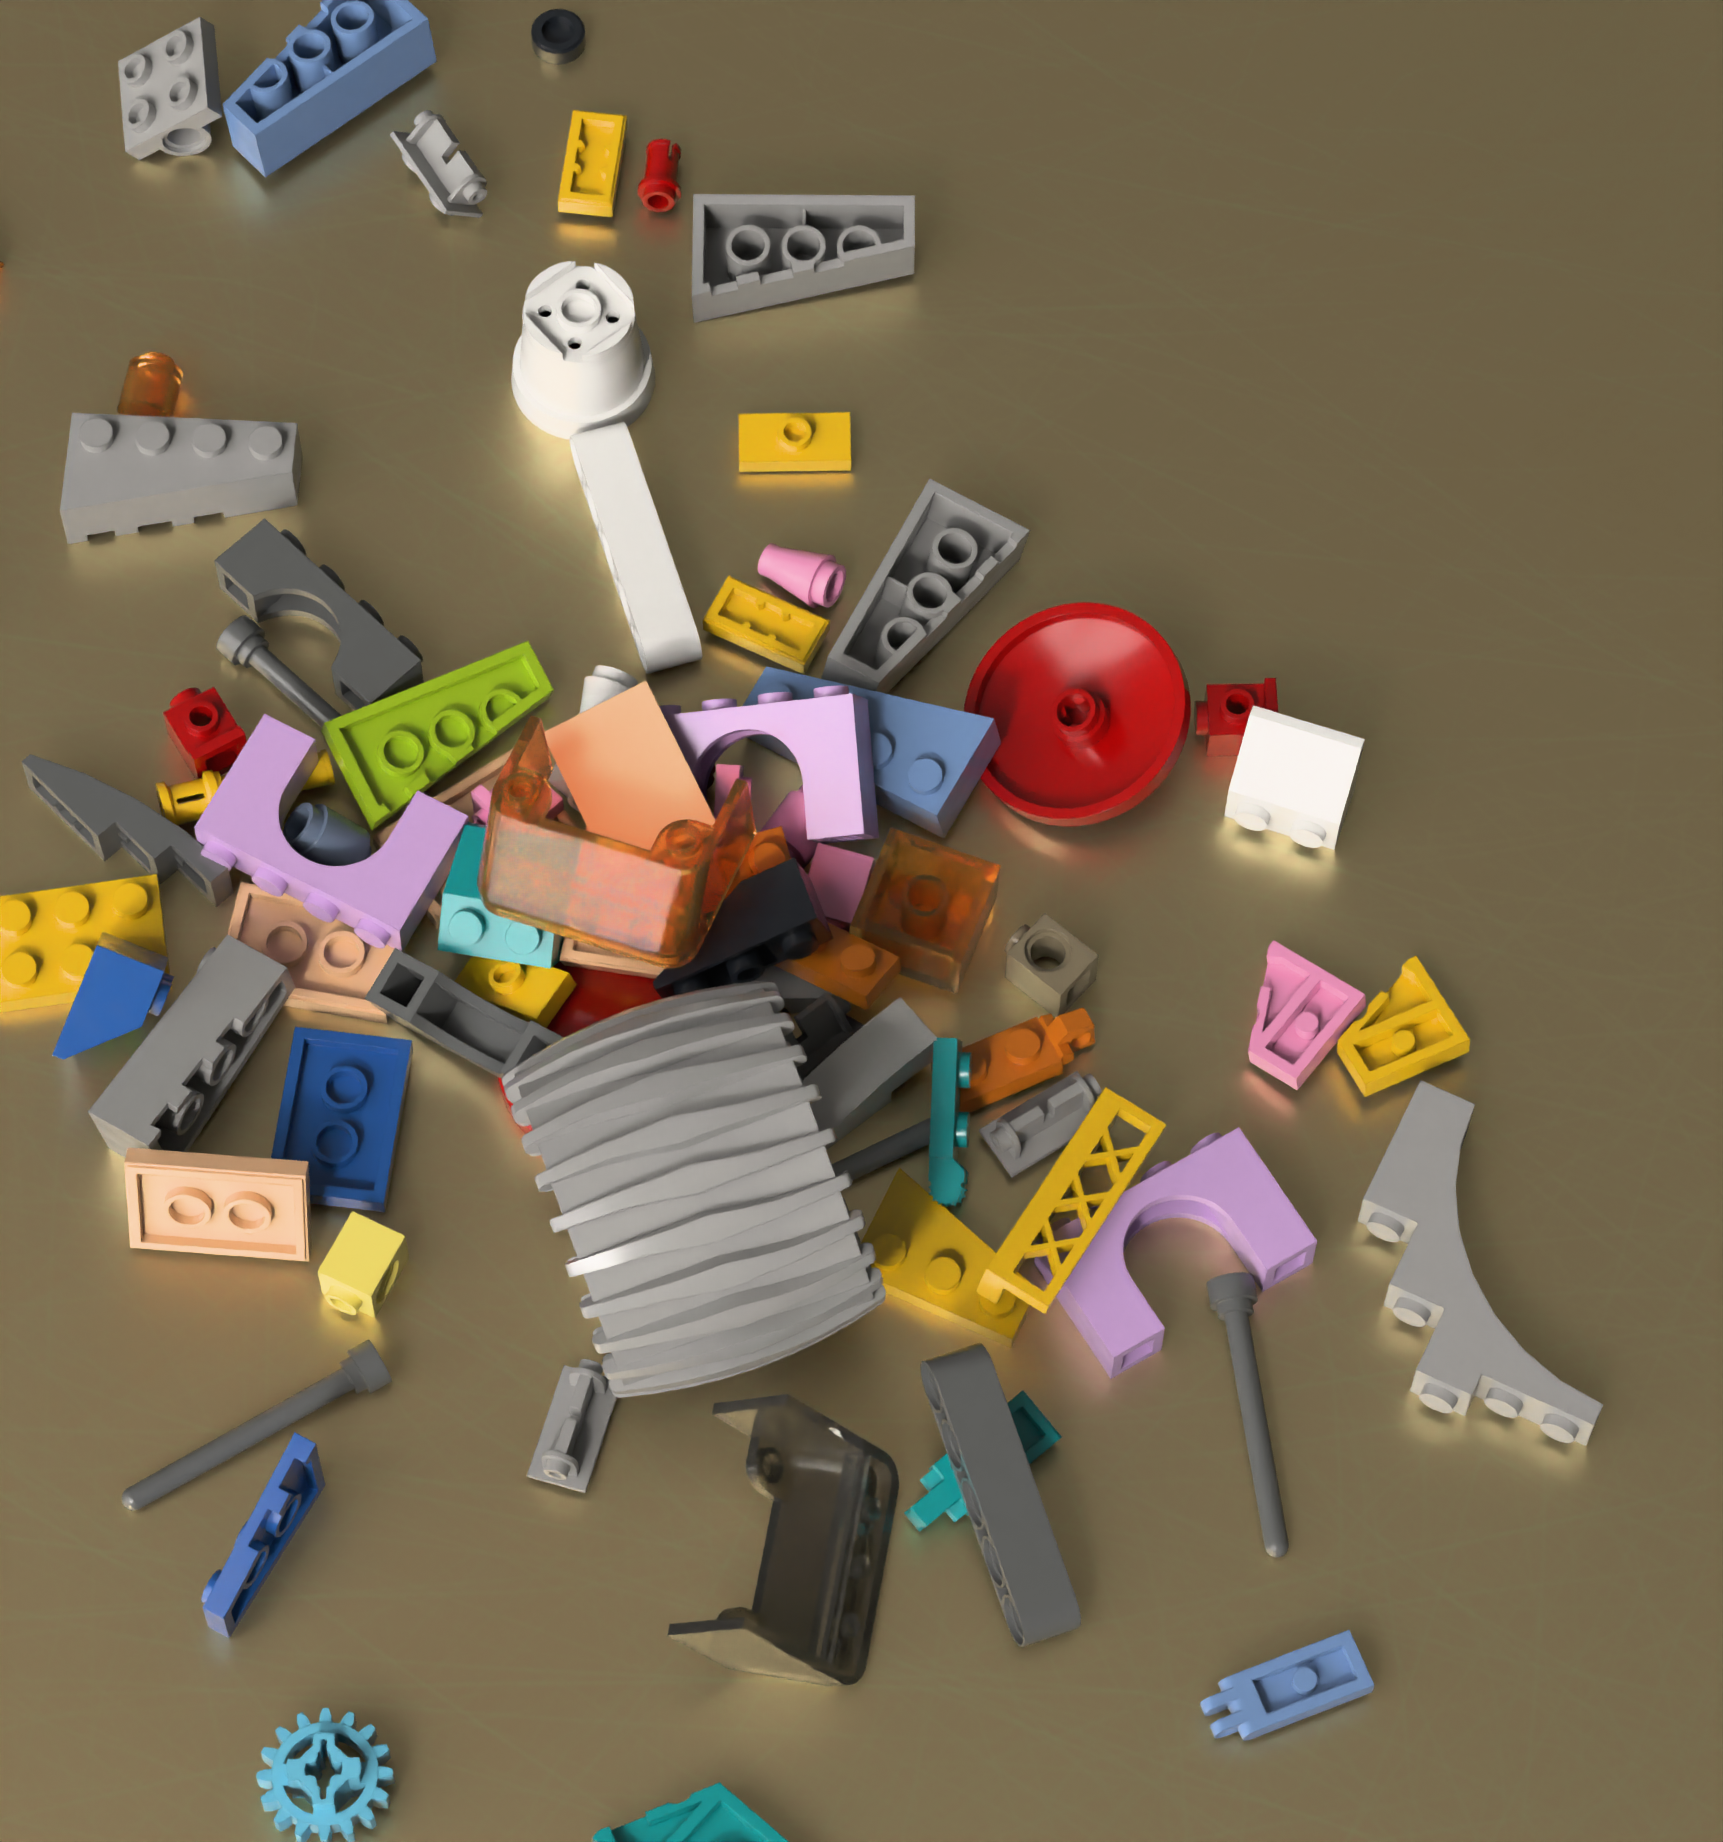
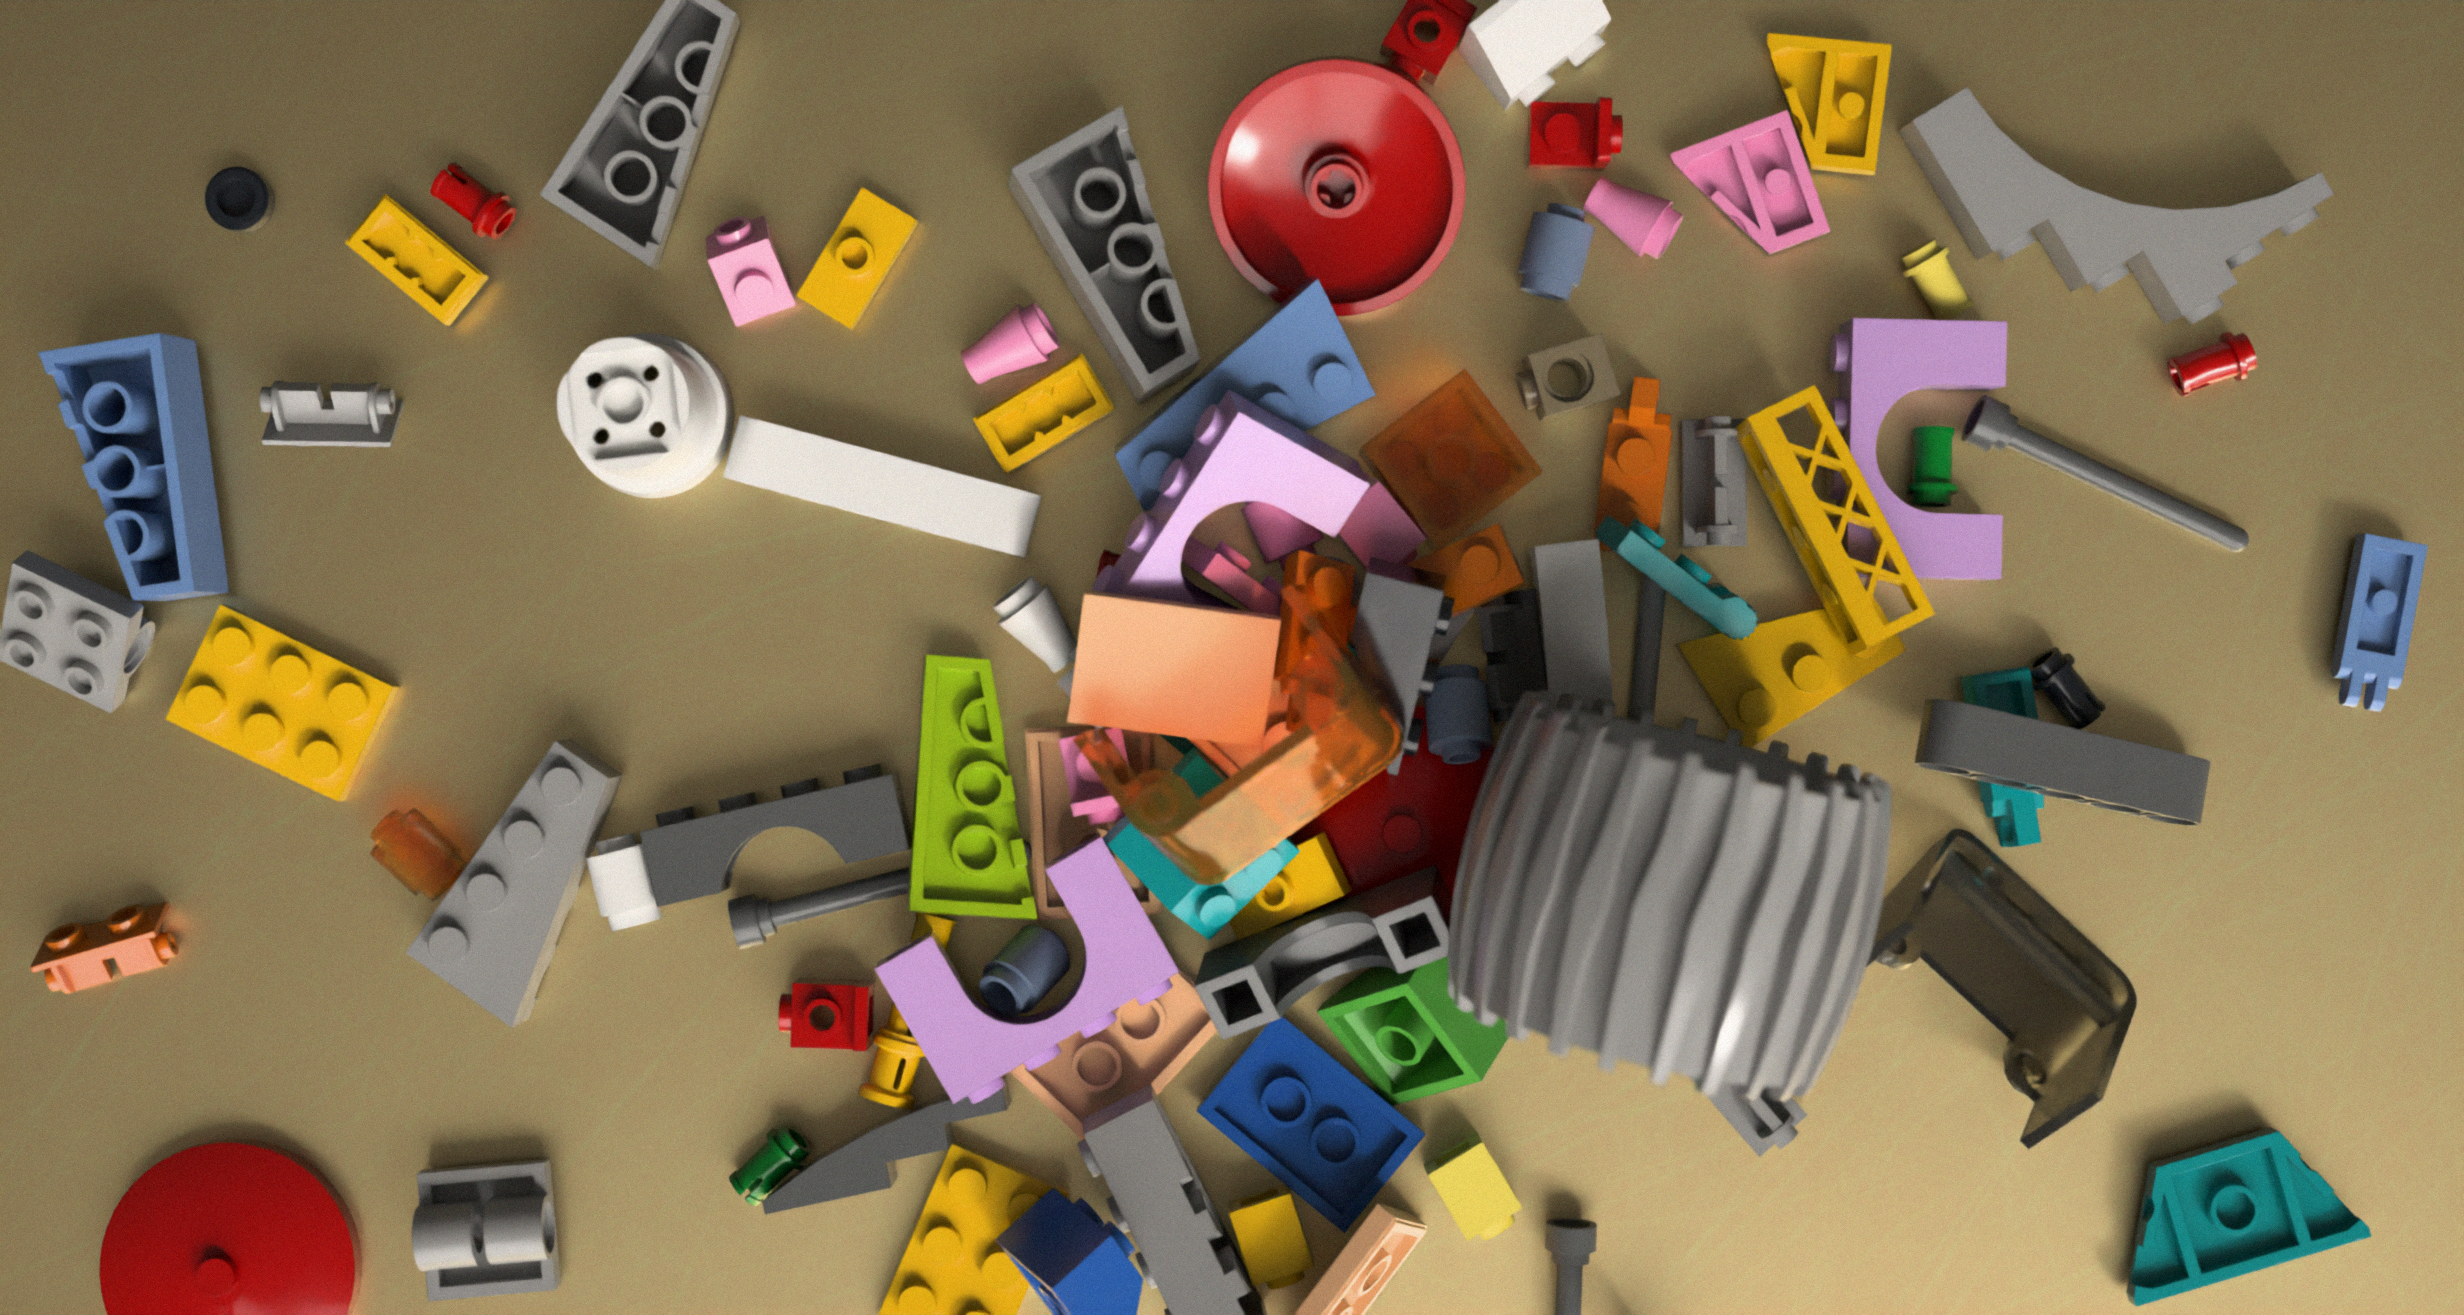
camera: 55 degrees left, 25 degrees up
none -> yellow plate [165,604,400,802]
none -> white brick [586,833,662,931]
none -> bright pink bracket [705,216,796,327]
none -> green pin [729,1124,812,1206]
none -> yellow brick [1229,1184,1314,1290]
none -> bright green slope [1317,956,1509,1105]
none -> sand blue brick [1517,203,1595,302]
none -> red bracket [1527,97,1623,171]
none -> bright pink cone [1583,176,1683,259]
none -> light yellow pin [1901,238,1974,320]
none -> green pin [1906,426,1958,508]
none -> black pin [2028,648,2106,730]
none -> red pin [2167,332,2257,397]

